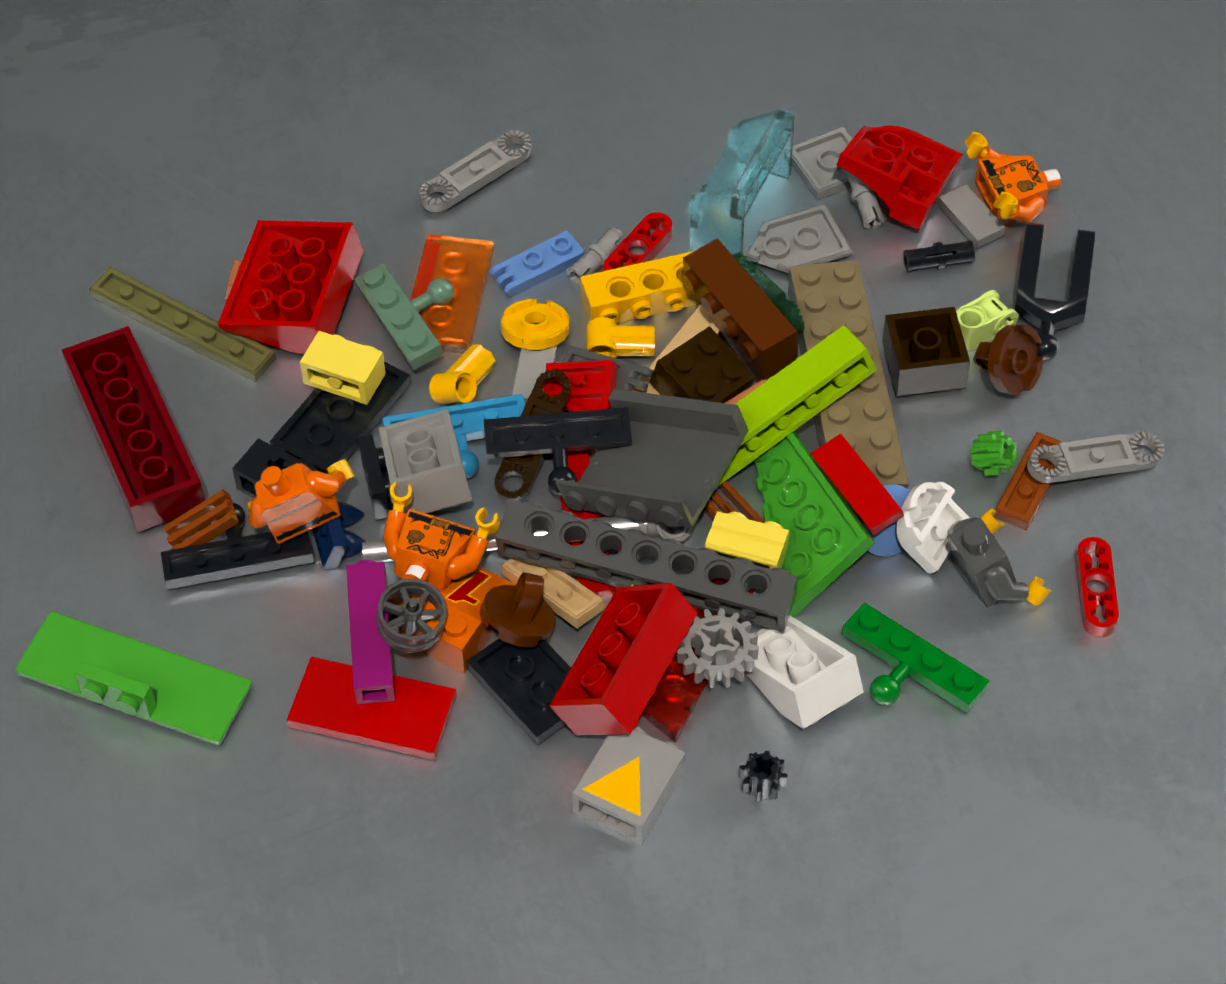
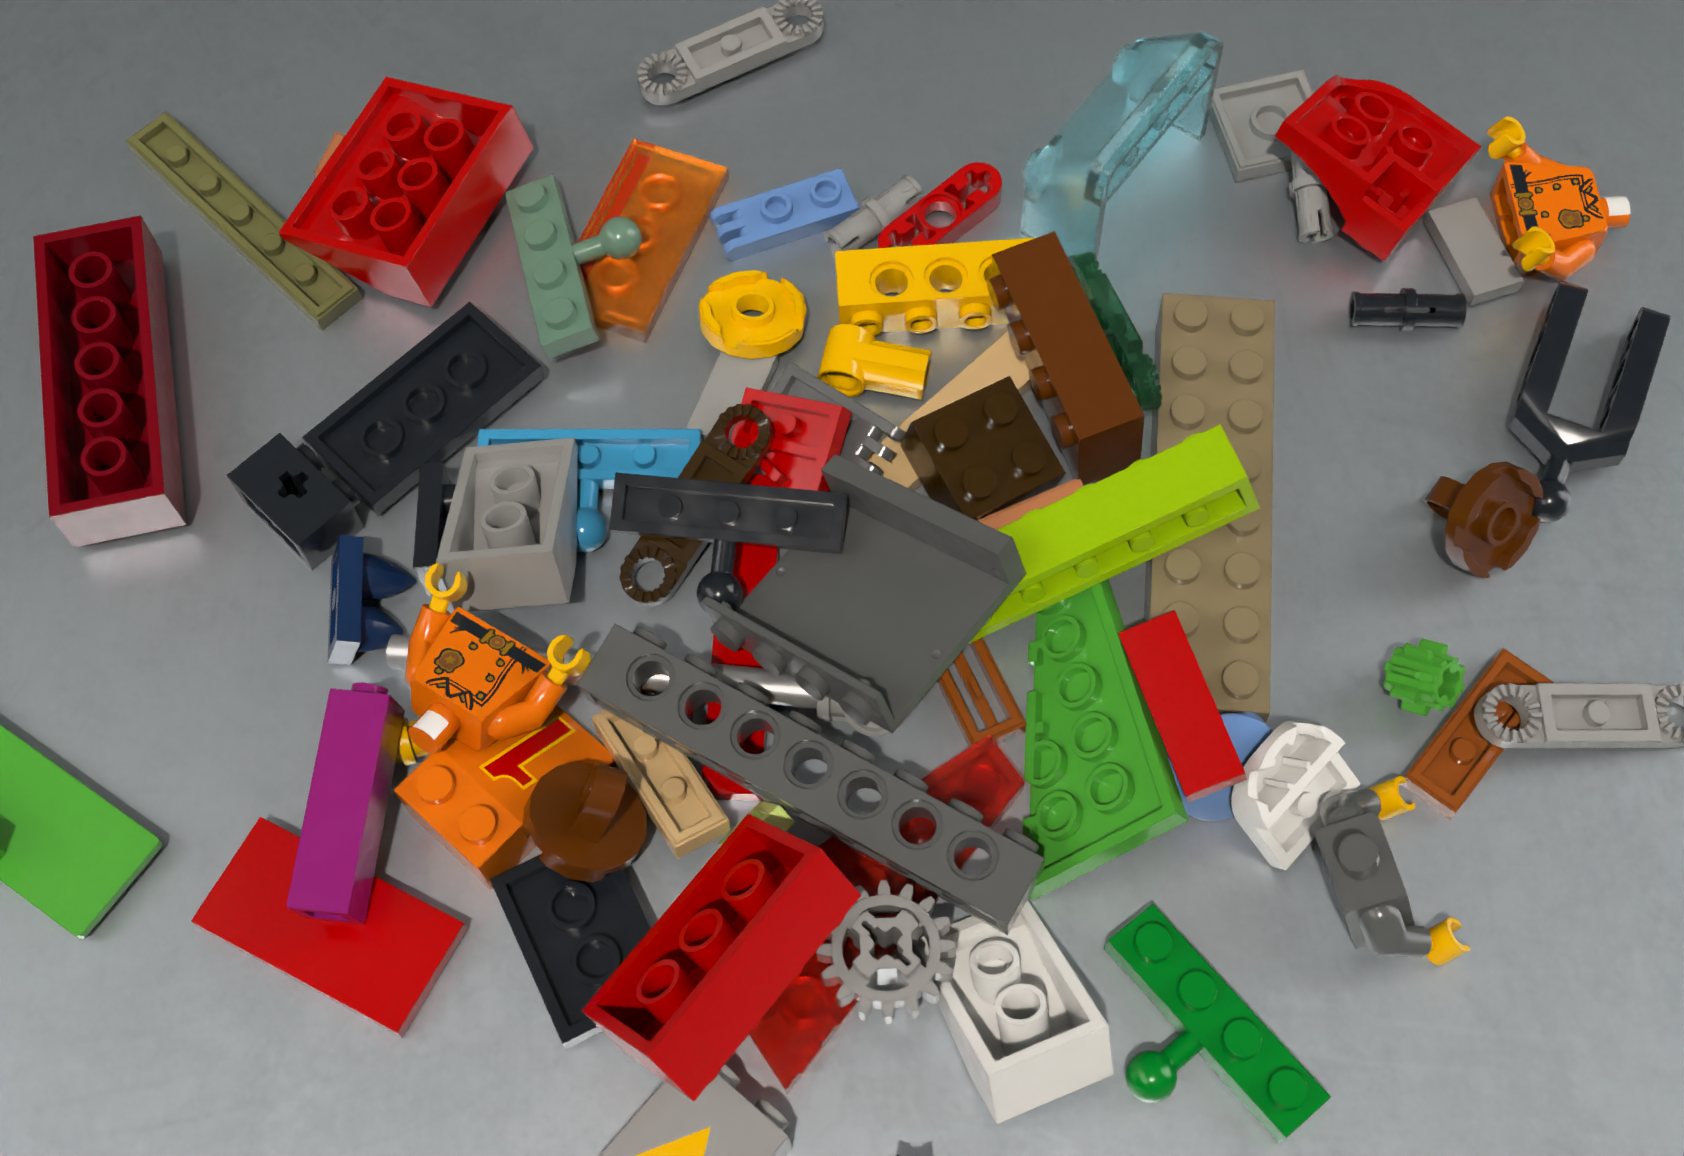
camera: 15 degrees right, 10 degrees up
black plate [161,502,314,590] -> none
dark orange tile [164,489,239,550] -> none
orange torso [247,459,355,544] -> none
light yellow brick [300,331,386,405] -> none
dark grey wheel [376,578,447,653] -> none
yellow piece [429,344,496,404] -> none
light yellow brick [705,511,789,569] -> none
light grey tile [745,204,852,273] -> none
dark brown brick [882,307,970,396] -> none
yellowish green piece [956,290,1019,351] -> none
red beam [1075,537,1119,637] -> none

